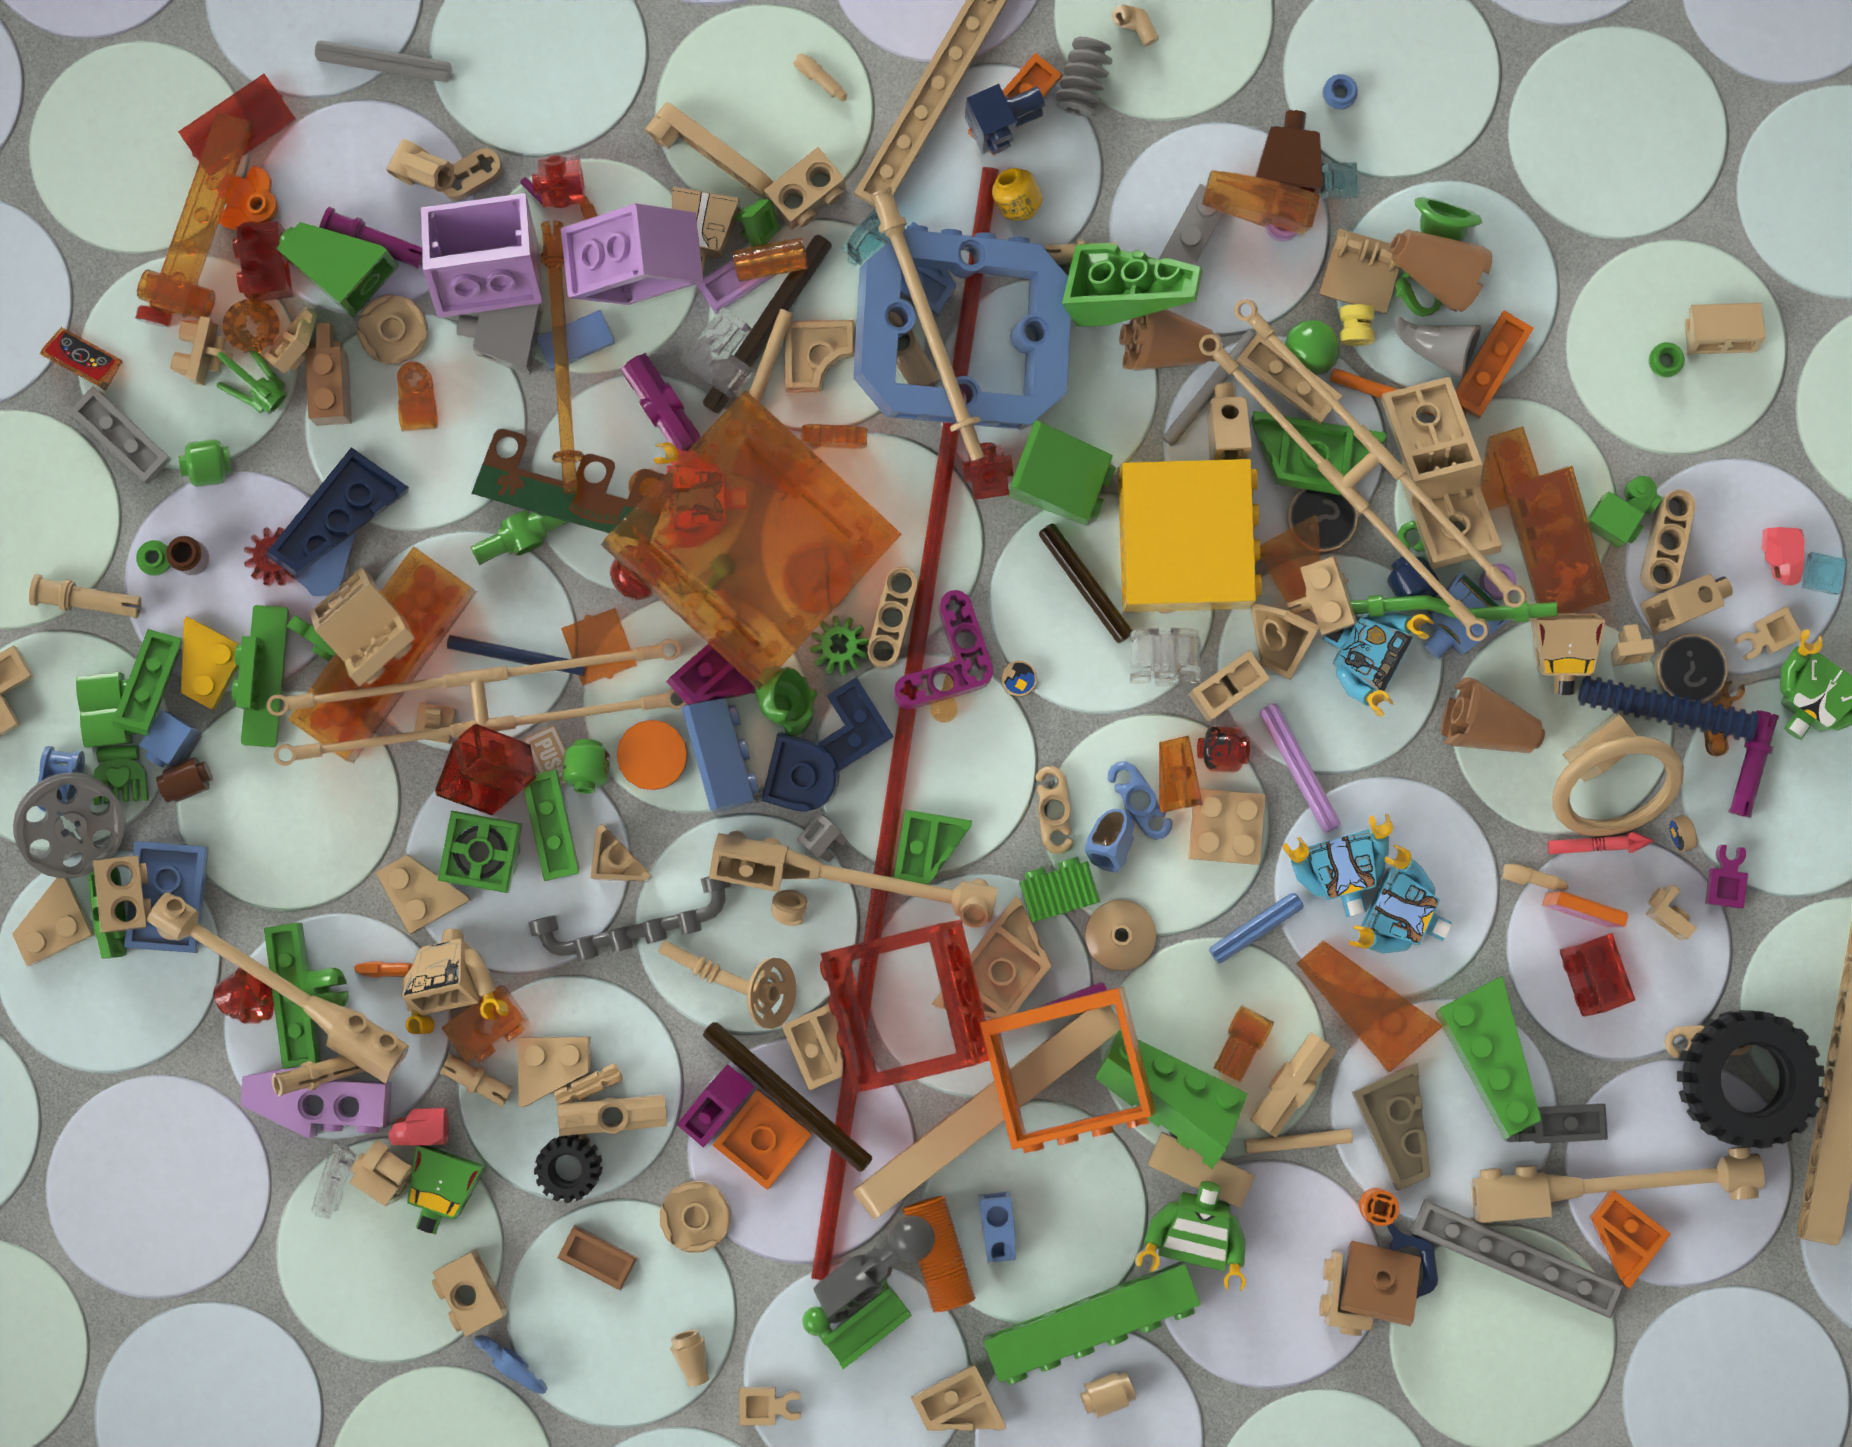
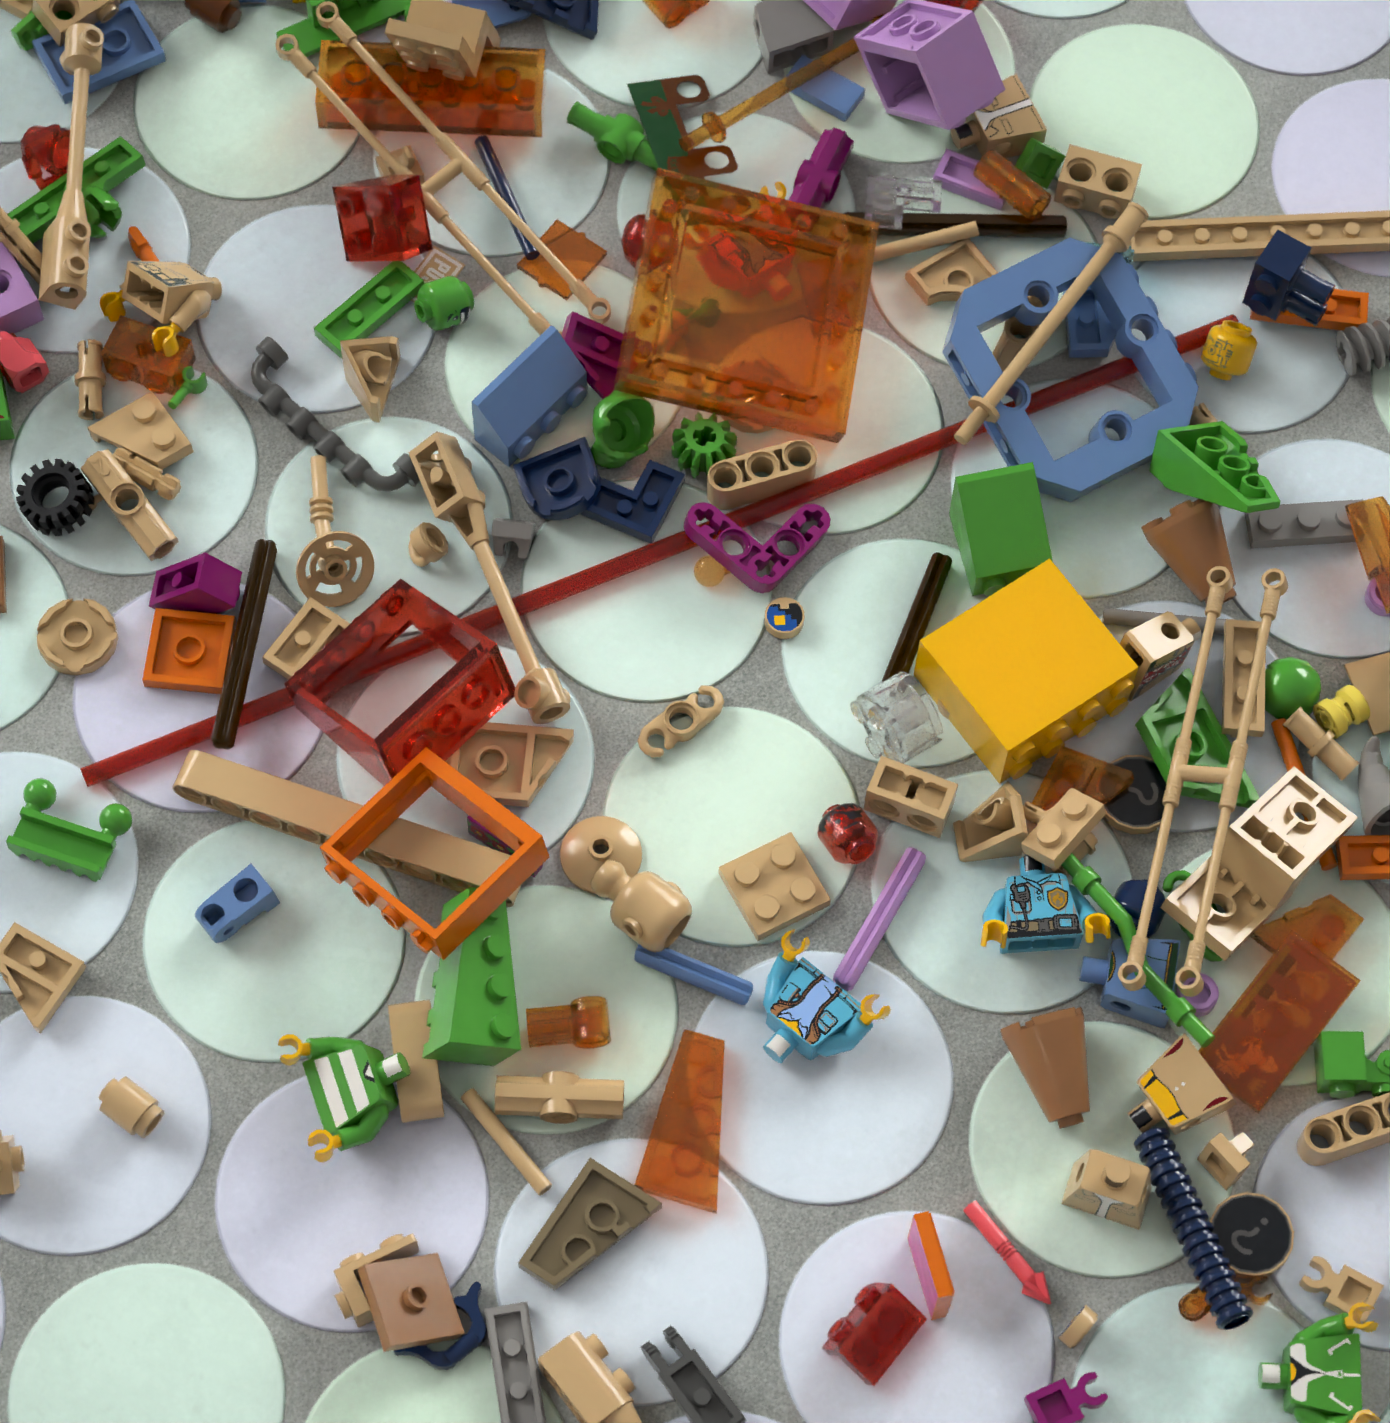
camera: 55 degrees right, 20 degrees down
tan wing [375,855,471,934] -> none
bright green piece [438,810,523,893] -> none
orange tile [616,720,688,790] -> none
tan beam [645,102,773,197] -> none
tan piece [793,53,847,102] -> none
clear orange beam [801,424,868,449] -> none
dark grey beam [813,1215,935,1323] -> none
bright green wing [894,809,972,885] -> none
orange piece [902,1196,976,1313] -> none
clear red brick [962,442,1014,500] -> none
bright green brick [983,1261,1201,1385] -> none
bright green brick [1019,857,1100,923] -> none
medium blue rock [1084,809,1135,873] -> none
medium blue piece [1108,761,1173,840] -> none
clear orange slope [1159,735,1203,813] -> none
torso [1349,844,1452,954] -> none
orange wheel [1359,1188,1399,1226] -> none
bright green wedge [1435,976,1541,1140] -> none
tan piece [1502,864,1569,891] -> none
tan wedge [1552,736,1684,837] -> none
tan torso [1640,574,1733,636] -> none
tan bracket [1646,885,1697,940] -> none
magenta pin [1728,710,1779,818] -> none
none -> bright green hand [168,366,208,409]
none -> tan piece [591,860,692,952]
none -> tan pin [1282,706,1359,781]

